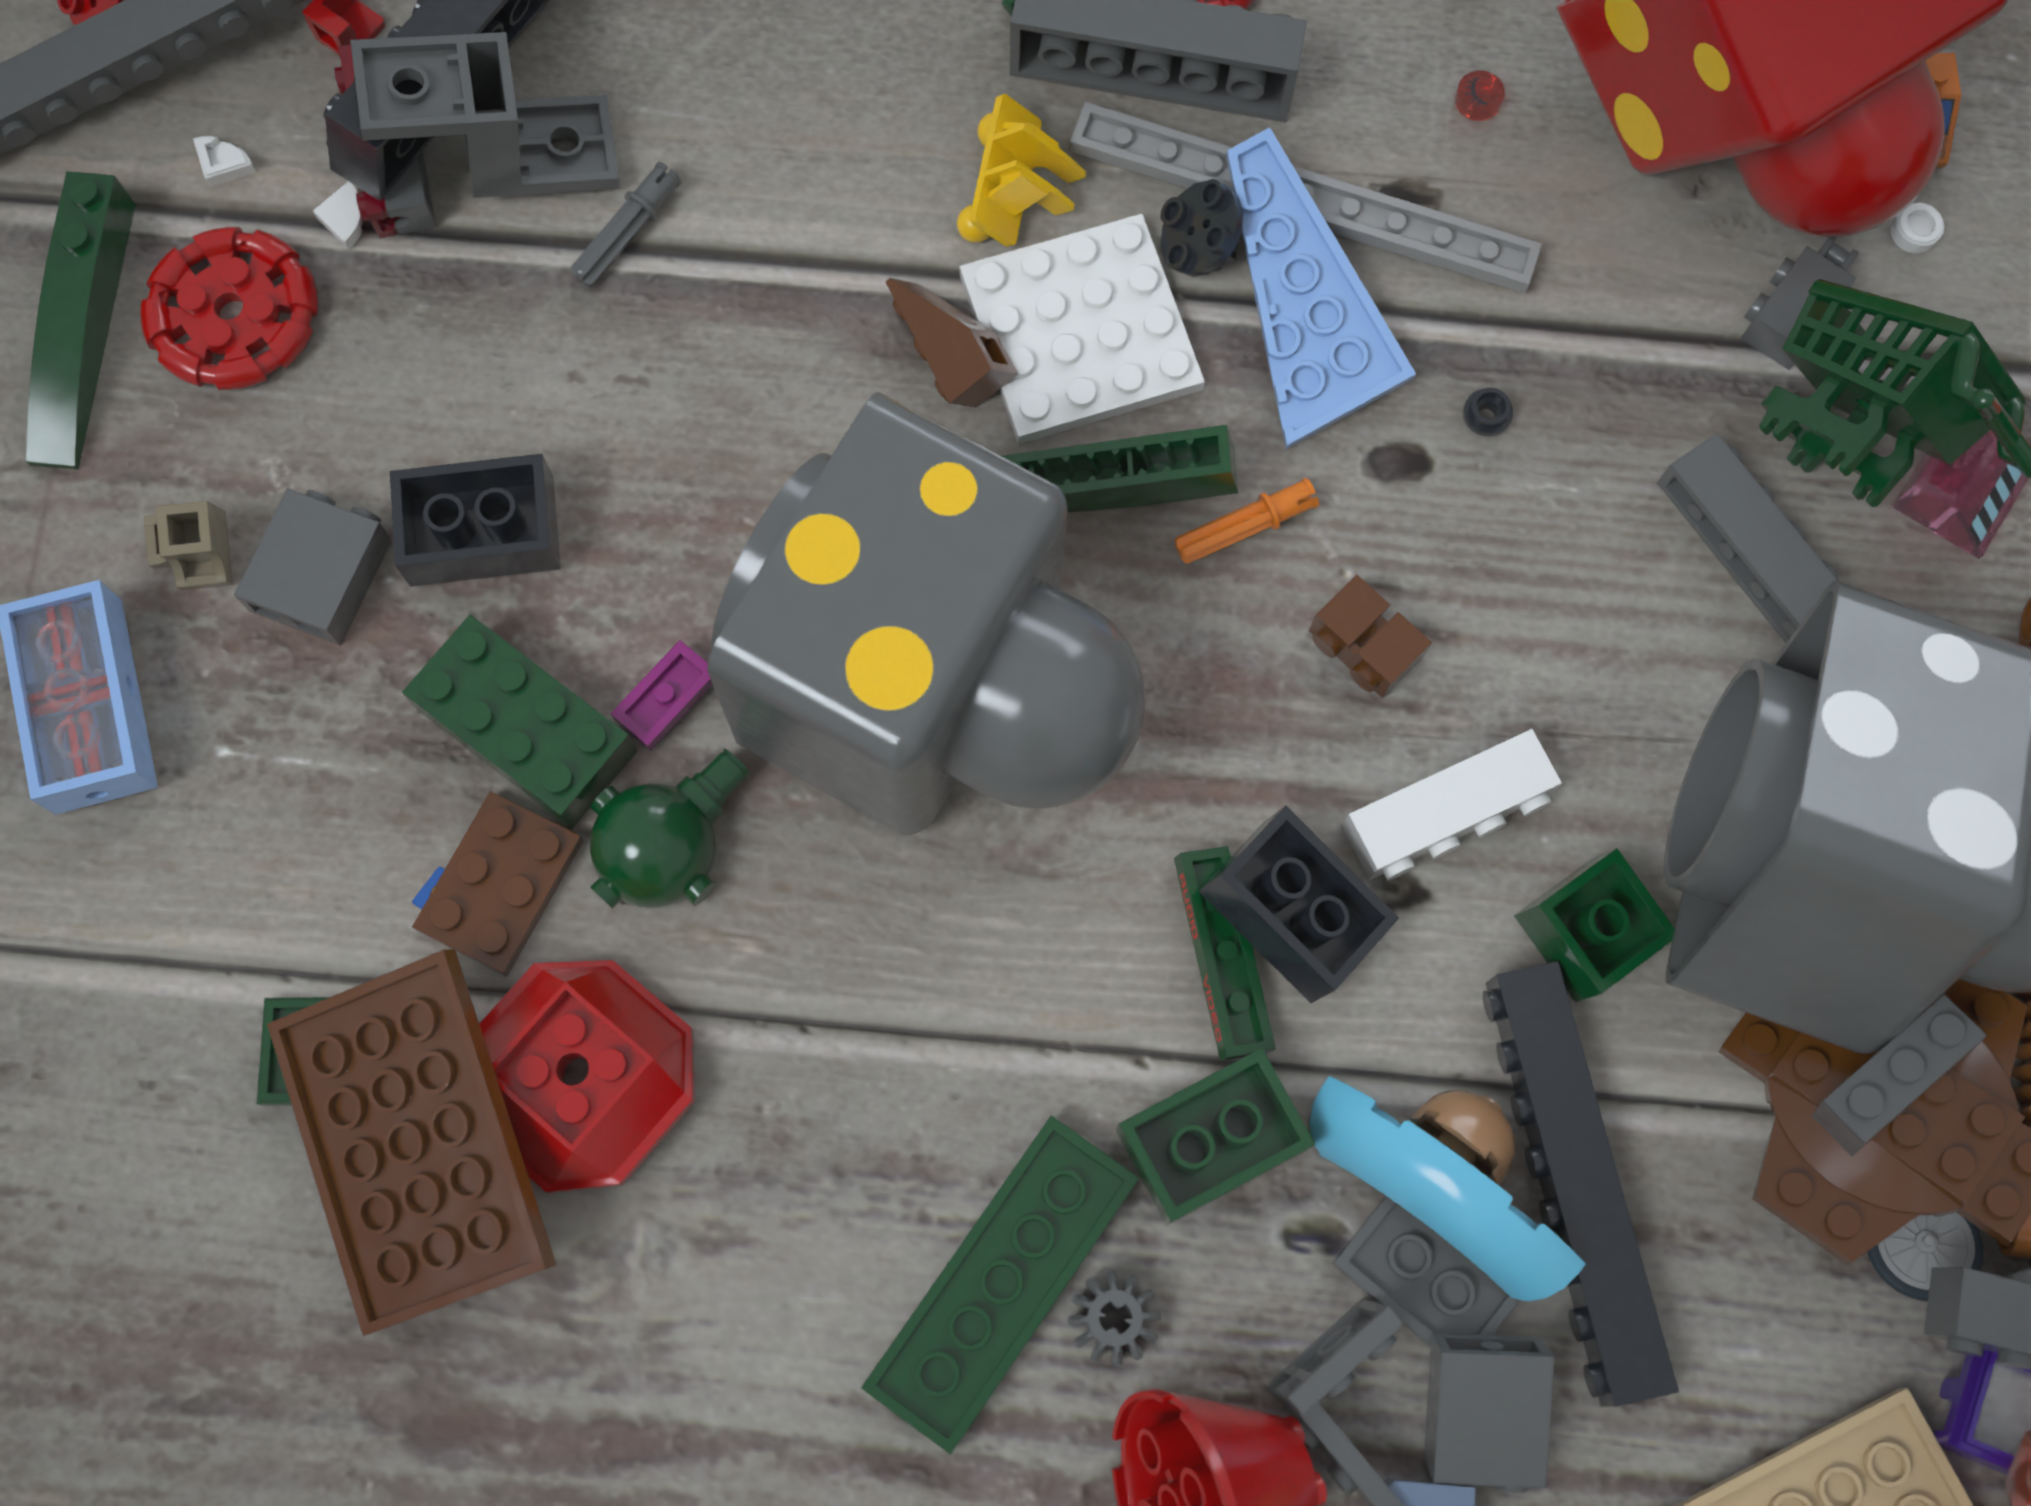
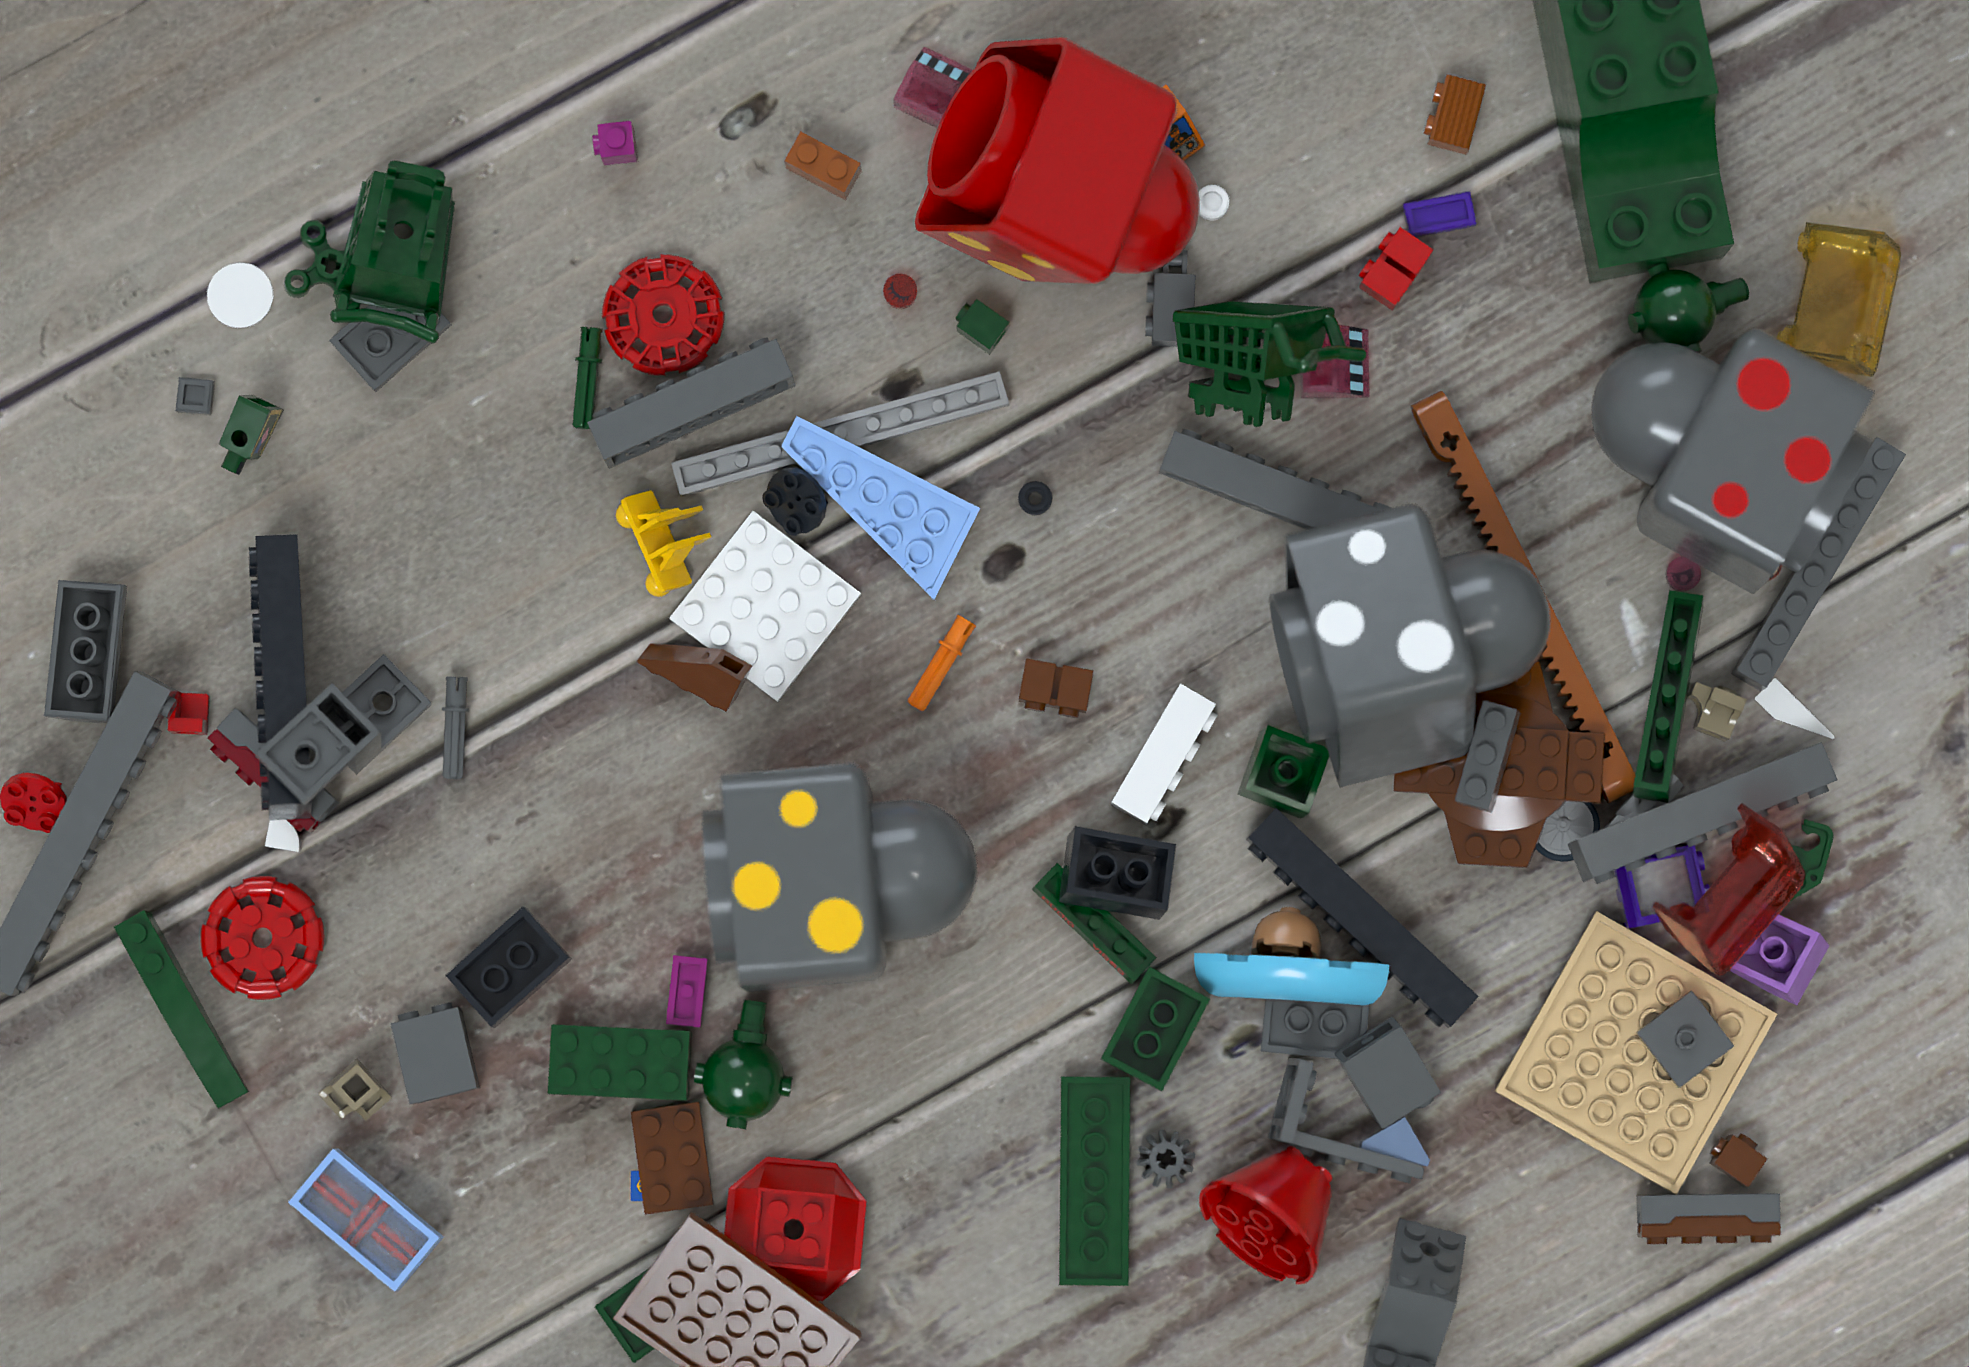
camera: 30 degrees left, 10 degrees up
white tile [193,136,257,187] -> none
dark green slope [1001,425,1238,512] -> none
none -> dark green brick [955,299,1010,355]

